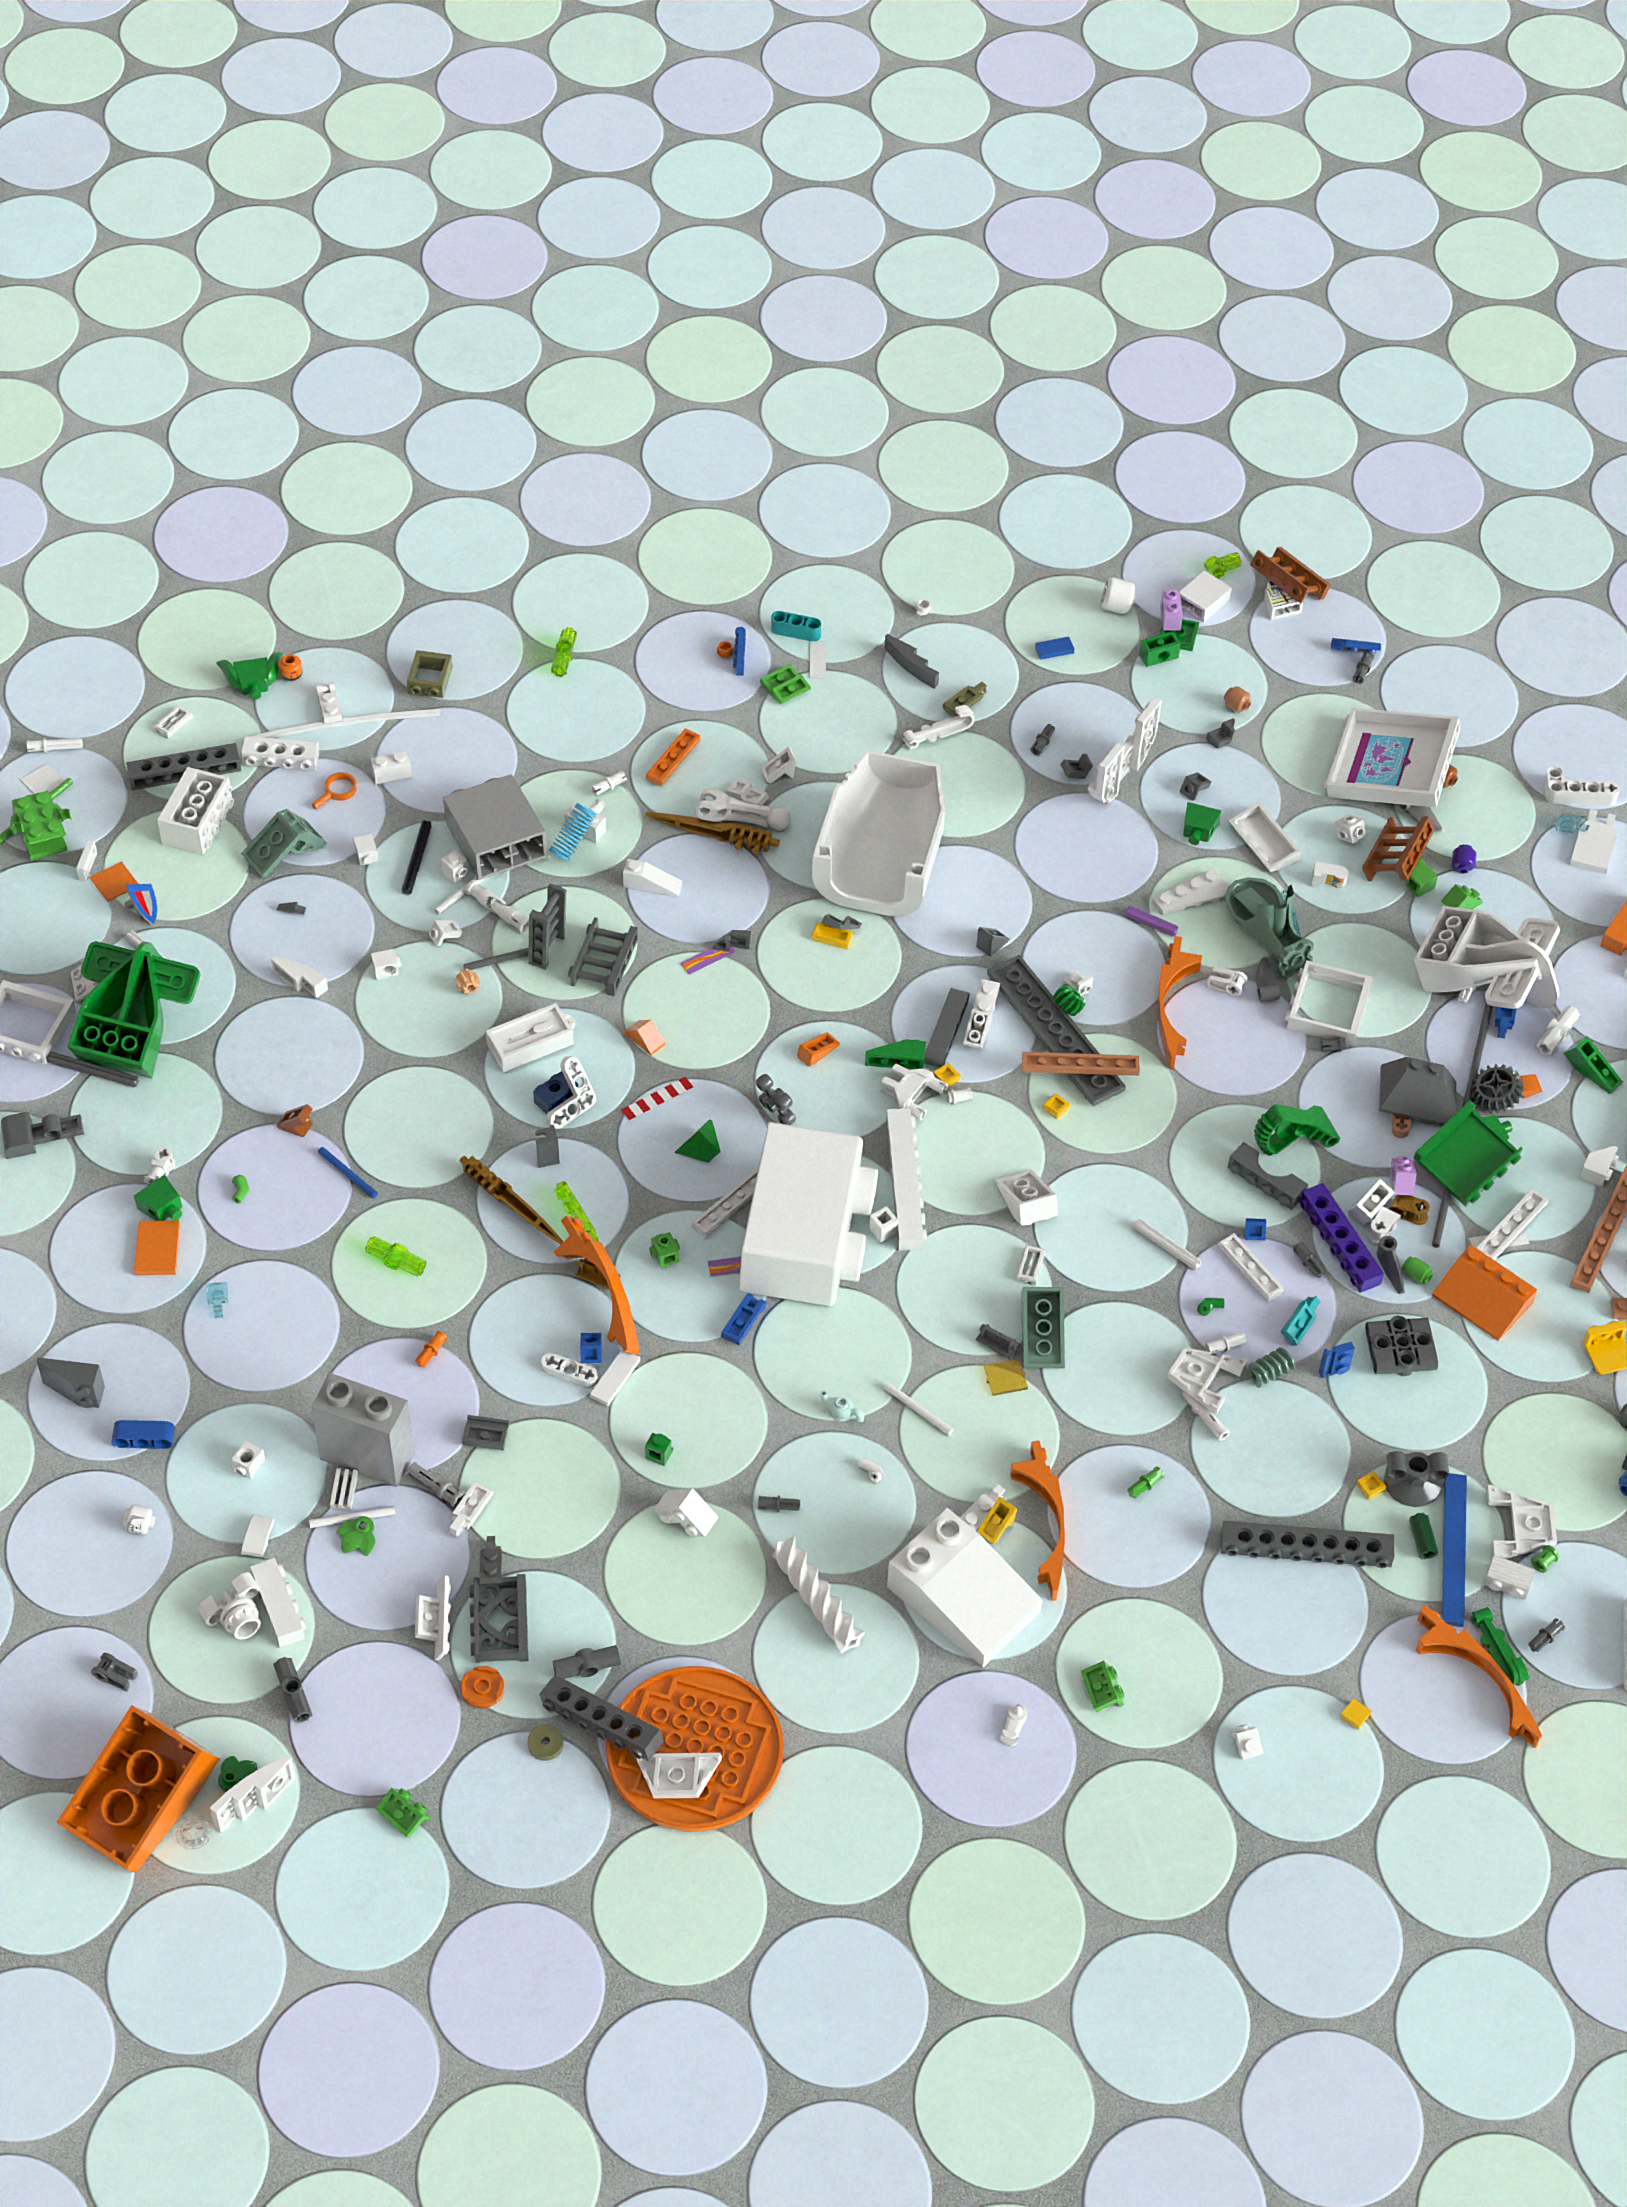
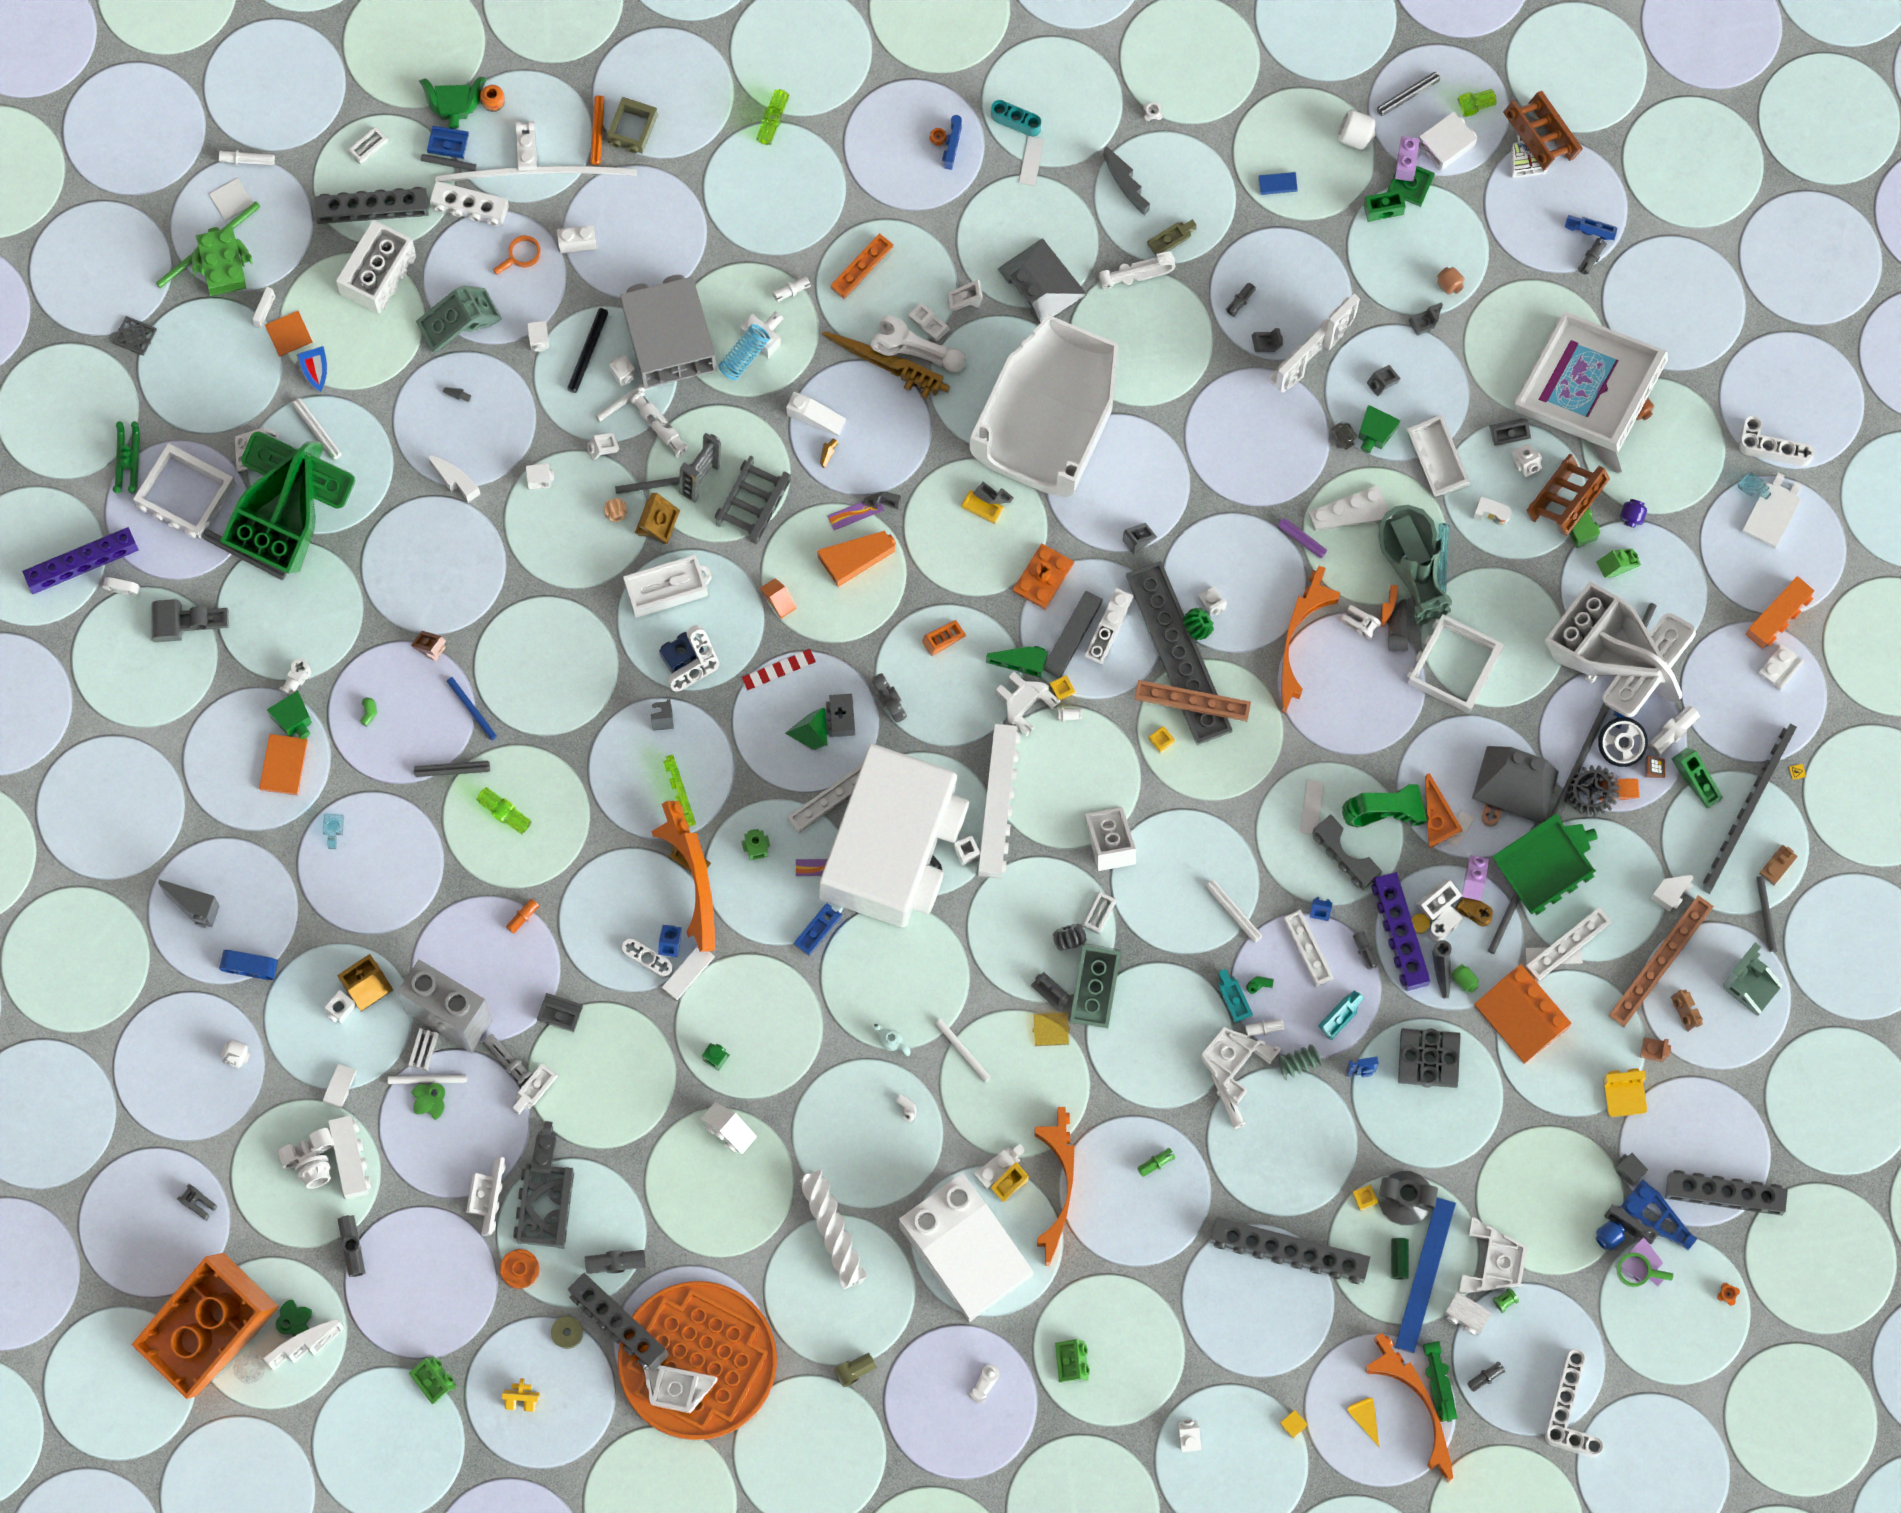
camera: 10 degrees right, 20 degrees up
pearl gold piece [459,1156,563,1245] -> none
dark grey axle [758,1495,800,1512] -> none
bright green slope [760,664,811,704] -> none
dark grey pin [1321,1037,1346,1052] -> none
none -> pearl gold slope [337,954,393,1012]
none -> dark grey axle [414,761,490,777]
none -> dark grey bar [421,154,477,171]
none -> blue plate [427,126,469,159]
none -> yellow hips [502,1378,540,1412]
none -> orange axle [590,95,605,165]
none -> pearl gold bracket [635,493,680,544]
none -> orange slope [817,531,896,587]
none -> pearl gold bar [820,438,839,468]
none -> dark grey brick [826,693,855,737]
none -> olive piece [834,1353,877,1387]
none -> dark grey slope [998,238,1087,323]
none -> orange plate [1013,543,1074,610]
none -> dark grey gear [1053,924,1087,951]
none -> teal hinge [1218,969,1253,1023]
none -> white sticker [1300,780,1324,834]
none -> clear smoke head [1329,421,1357,450]
none -> yellow sticker [1347,1397,1380,1448]
none -> axle [1377,72,1440,116]
none -> orange slope [1380,585,1398,627]
none -> yellow tile [1412,914,1430,934]
none -> orange wing [1425,773,1463,849]
none -> white sticker [1446,811,1474,847]
none -> dark grey slope [1489,418,1531,446]
none -> white wheel [1598,717,1648,767]
none -> slope [1645,756,1665,778]

